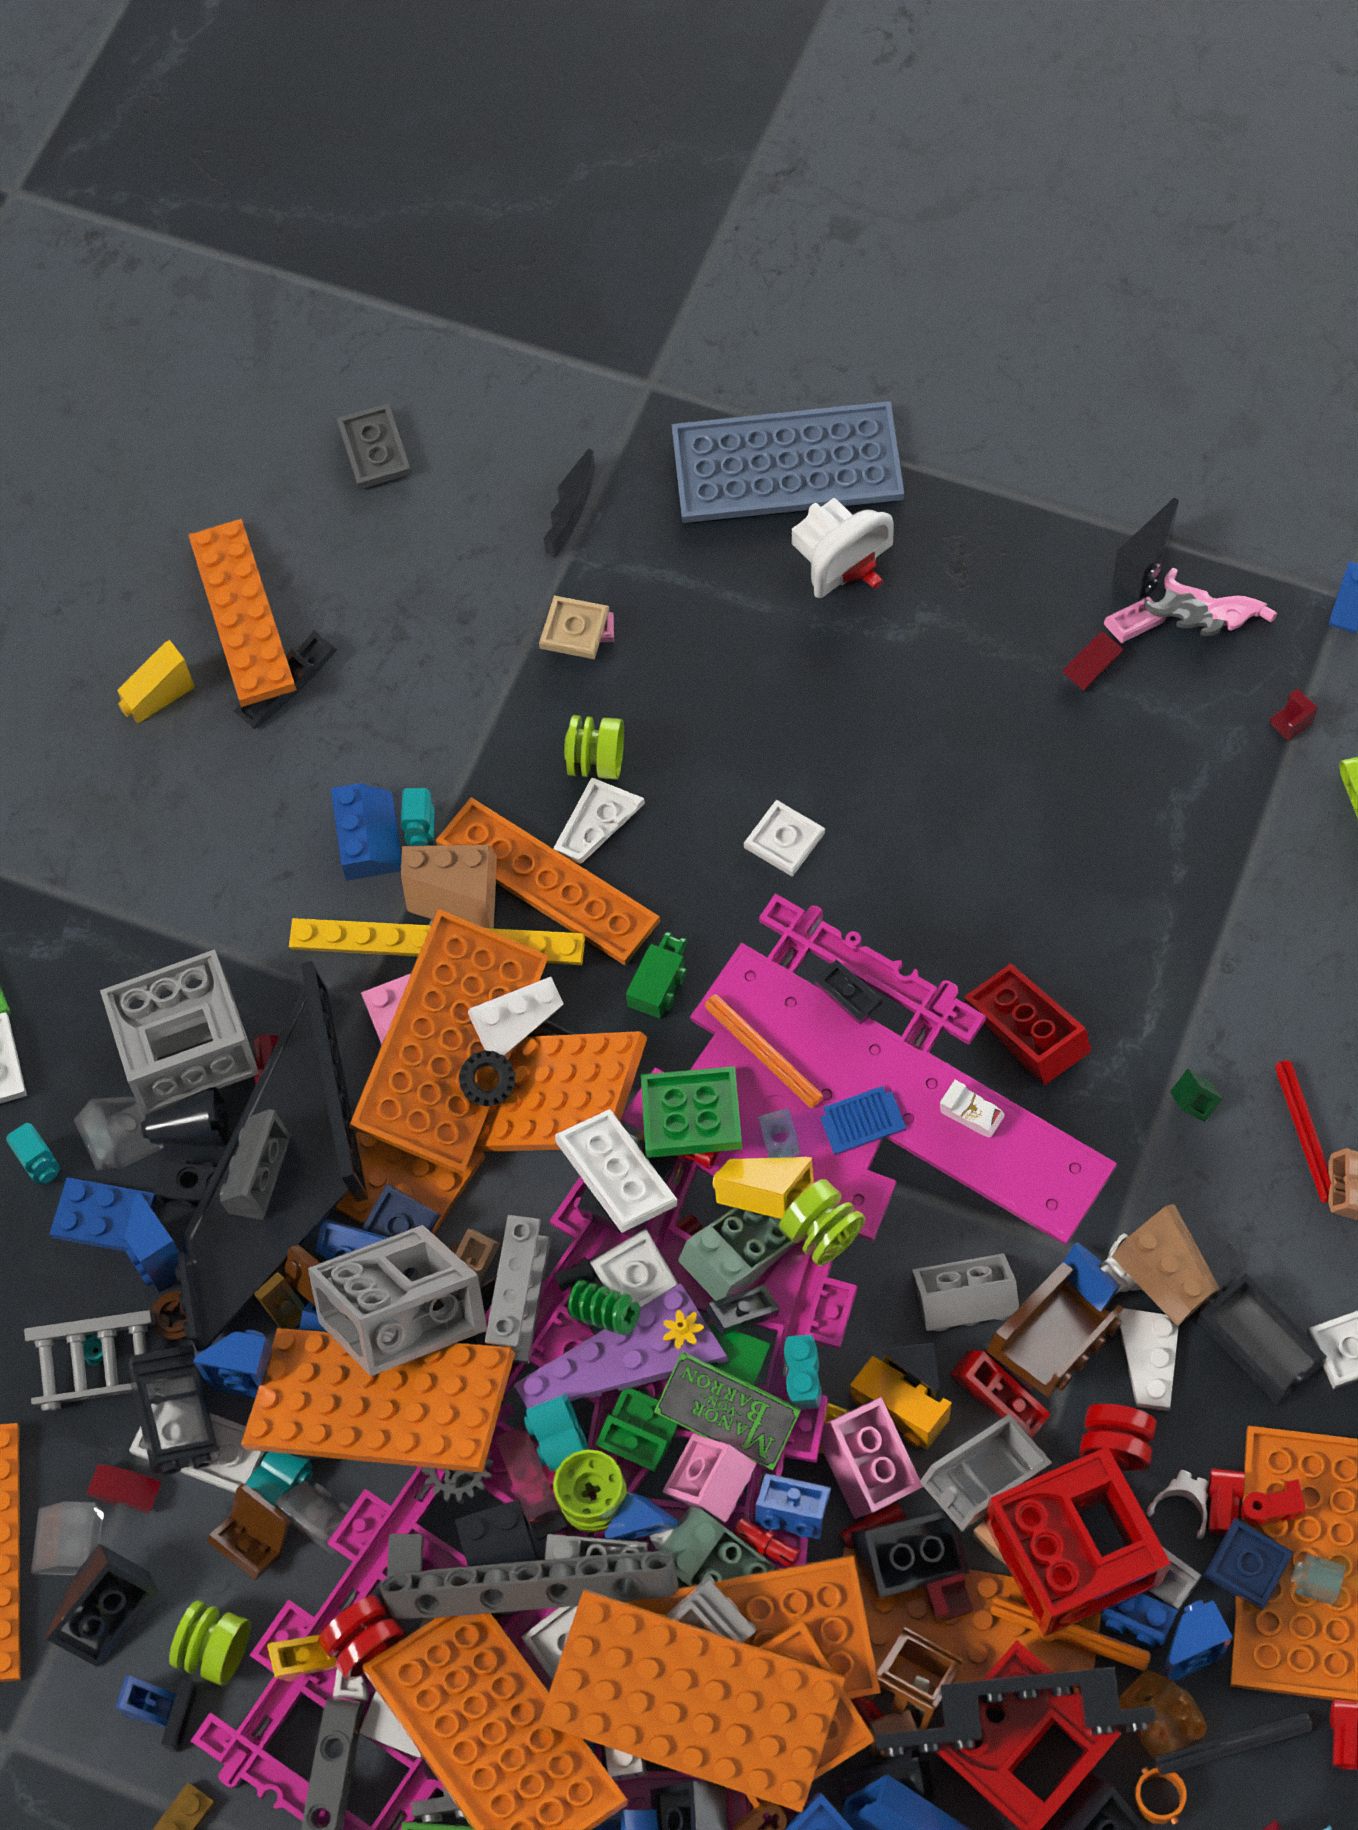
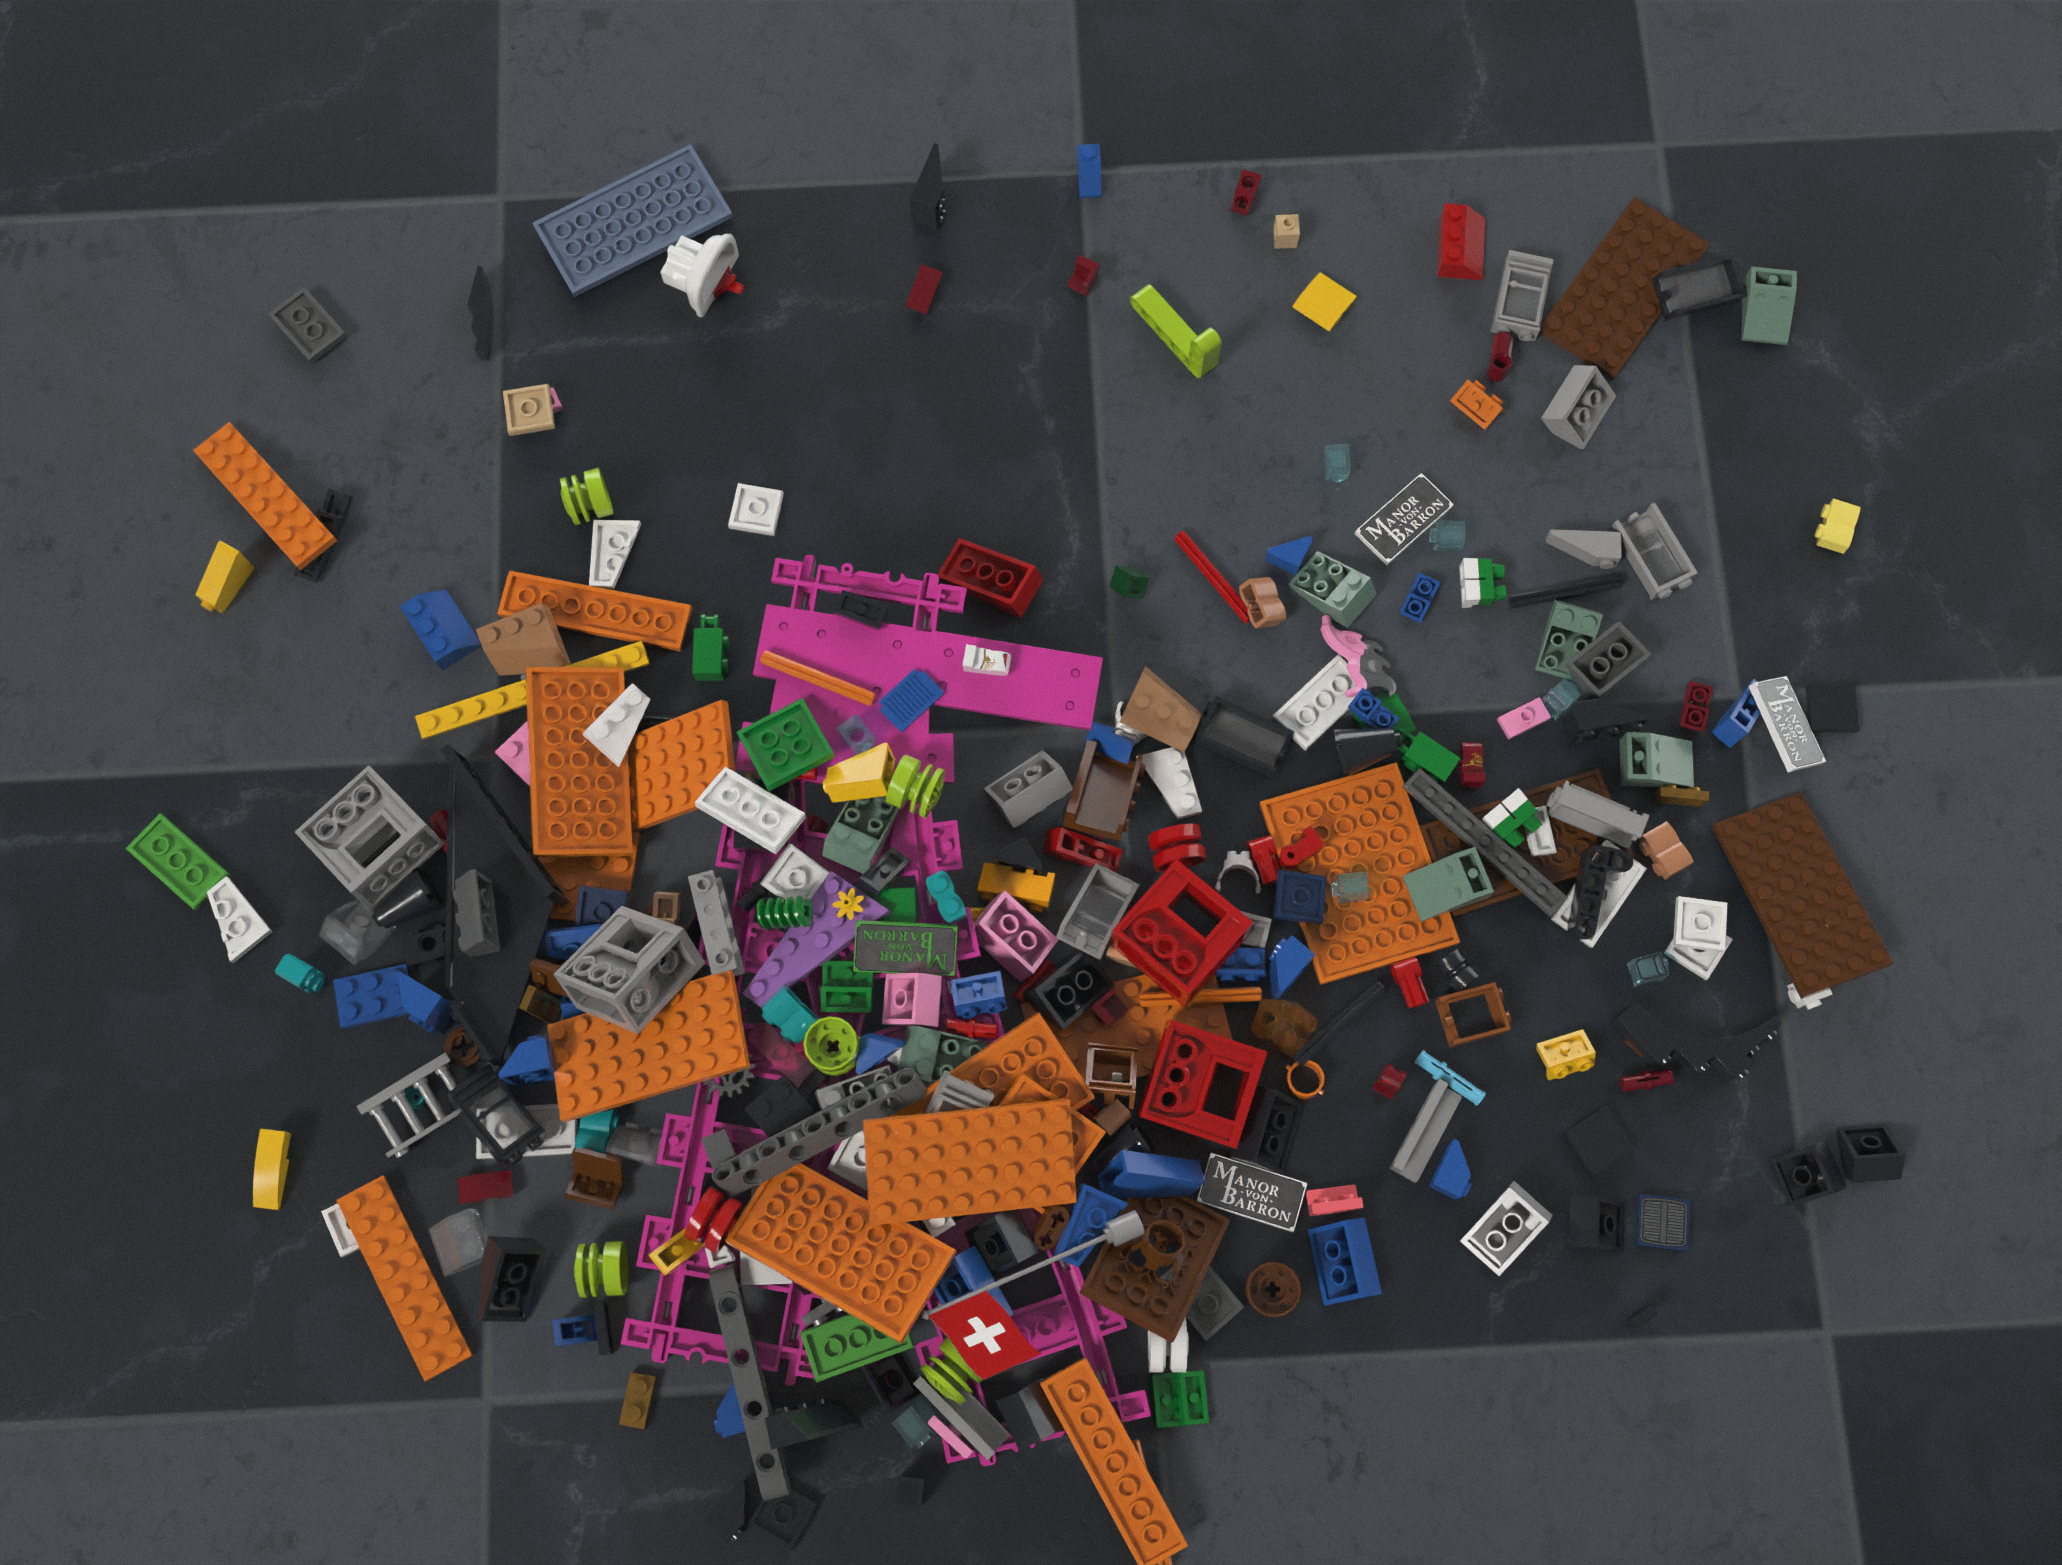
camera: 30 degrees left, 10 degrees up
teal brick [401,788,435,846] -> none
black tyre [459,1050,515,1107] -> none
black bracket [876,1667,1156,1757] -> none
bright pink plate [1104,597,1166,643] -> none
piece [1144,568,1277,636] -> none

